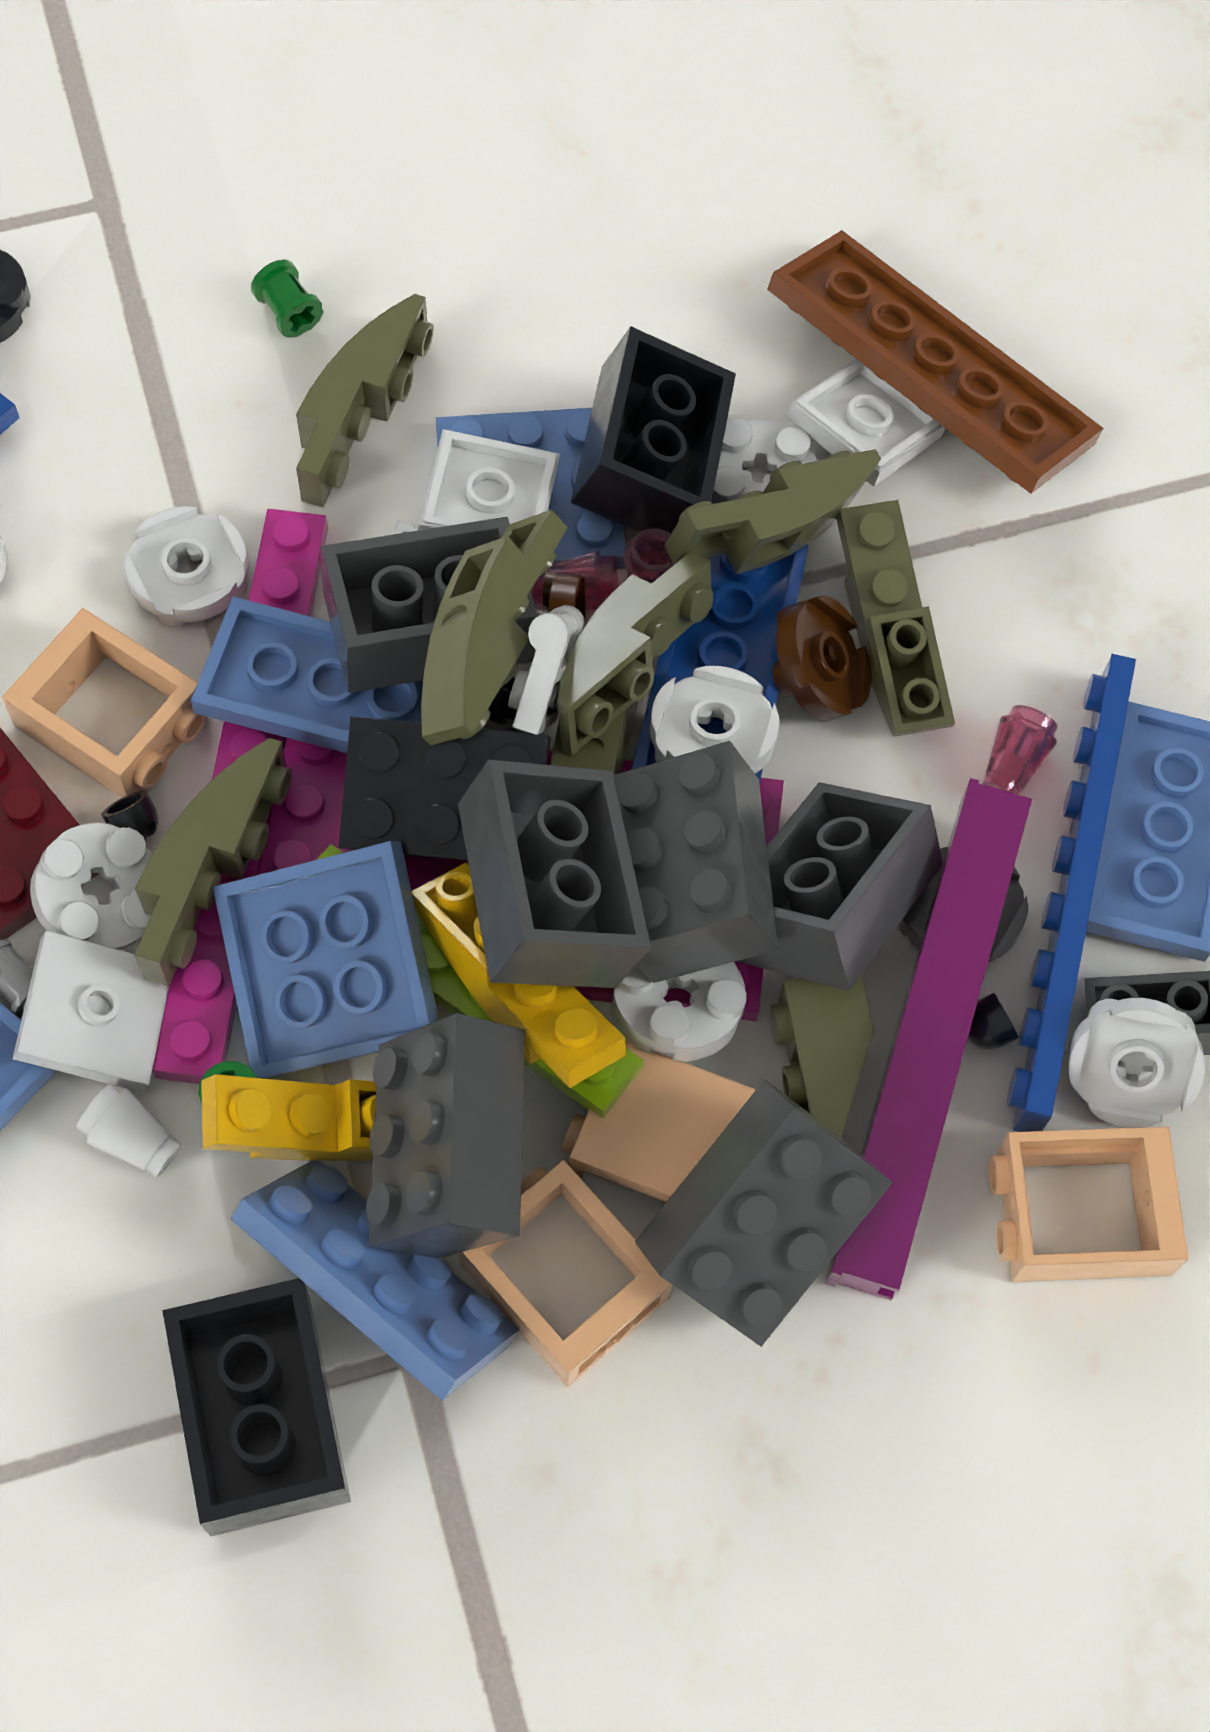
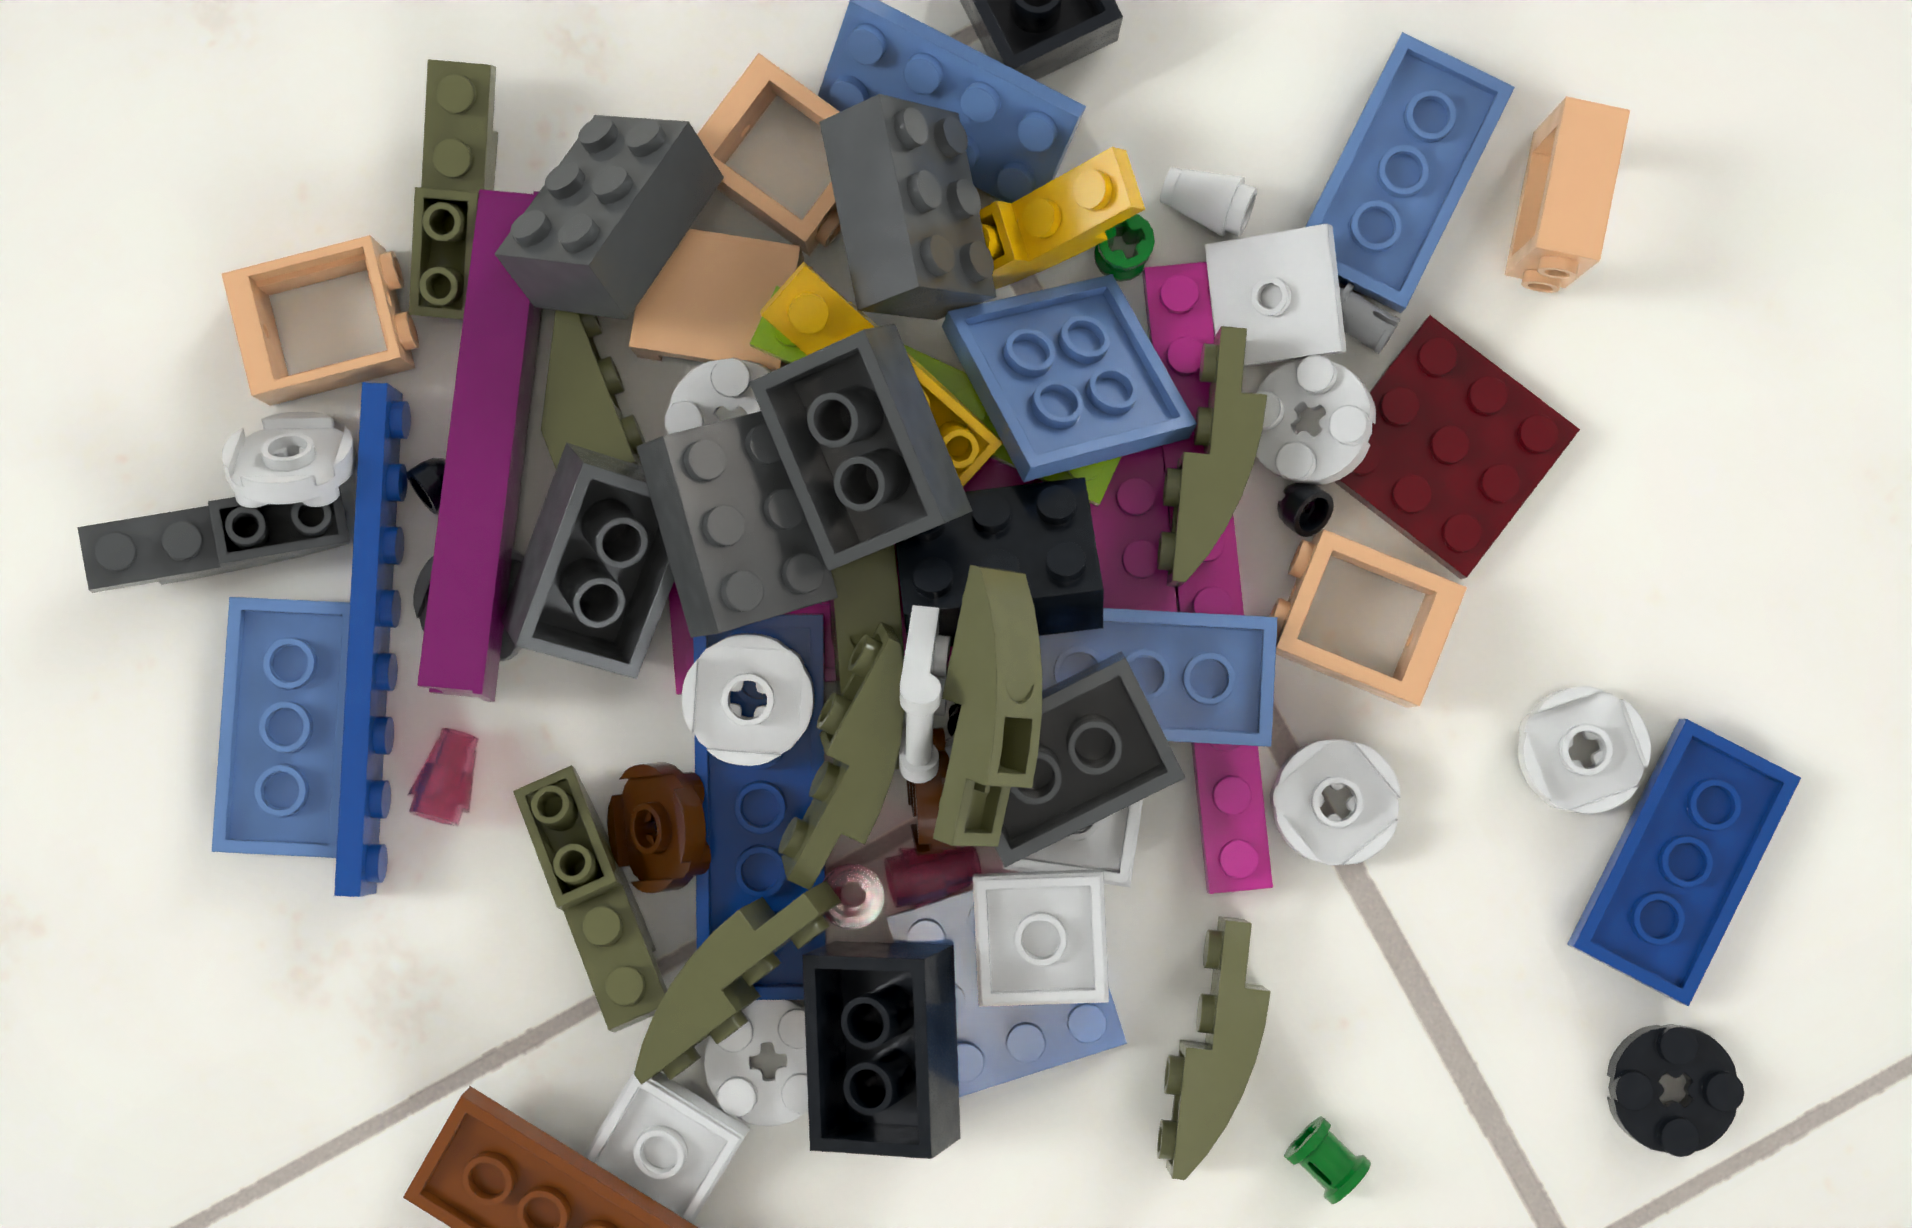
camera: 170 degrees right, 20 degrees up
none -> olive slope [408,59,498,320]

